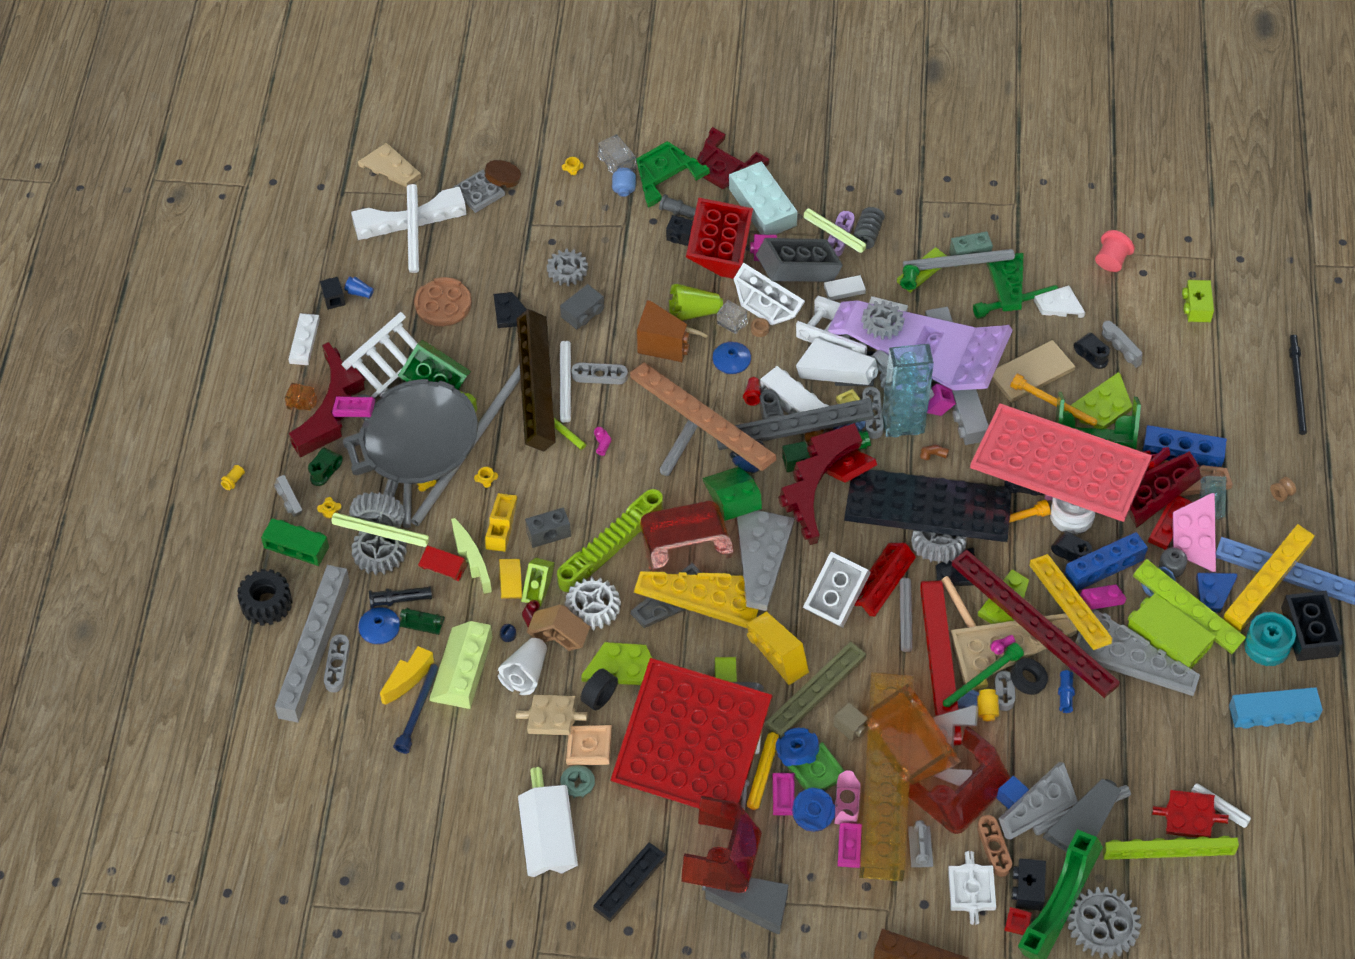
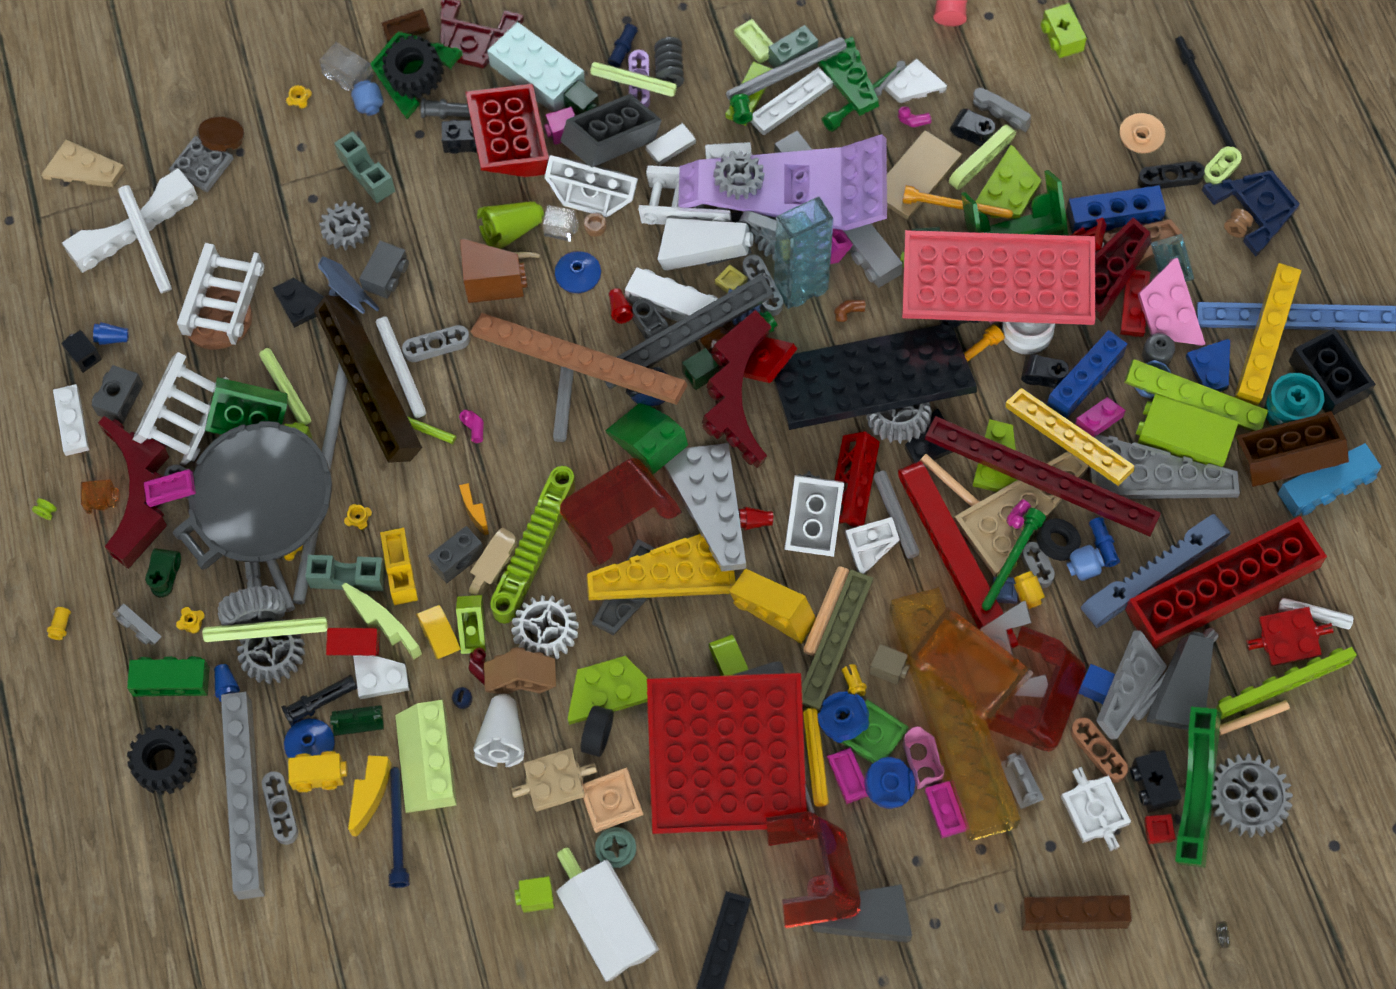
camera: 20 degrees left, 10 degrees up
none -> lime bush [32,498,57,520]
none -> dark grey brick [92,365,143,424]
none -> white fence [177,243,264,345]
none -> blue cone [214,664,240,702]
none -> yellowish green axle [259,348,311,425]
none -> yellow brick [288,751,348,792]
none -> sand green arch [305,555,386,591]
none -> sand blue shield [318,256,379,314]
none -> sand green arch [334,131,395,203]
none -> white wing [353,656,410,699]
none -> reddish brown plate [382,9,431,42]
none -> black tyre [382,36,444,99]
none -> light orange slope [459,483,489,535]
none -> tan piece [469,528,518,595]
none -> lime brick [515,876,554,913]
none -> brick [563,80,599,115]
none -> dark blue pin [607,23,638,68]
none -> yellowish green plate [734,19,773,64]
none -> red cone [738,506,773,531]
none -> white plate [750,67,833,135]
none -> light nougat axle [804,566,850,656]
none -> yellow pin [841,664,867,696]
none -> white wing [845,517,900,574]
none -> light grey hinge [874,61,906,96]
none -> dark pink arm [898,106,931,128]
none -> yellowish green beam [948,124,1016,190]
none -> medium blue head [1066,545,1105,581]
none -> sand blue gear [1081,514,1231,628]
none -> light nougat dish [1119,113,1165,153]
none -> red brick [1125,516,1327,649]
none -> black beam [1137,161,1205,189]
none -> dark blue wing [1202,170,1300,257]
none -> yellowish green plate [1203,147,1242,185]
none -> light nougat bar [1219,700,1290,735]
none -> reddish brown brick [1236,411,1349,487]

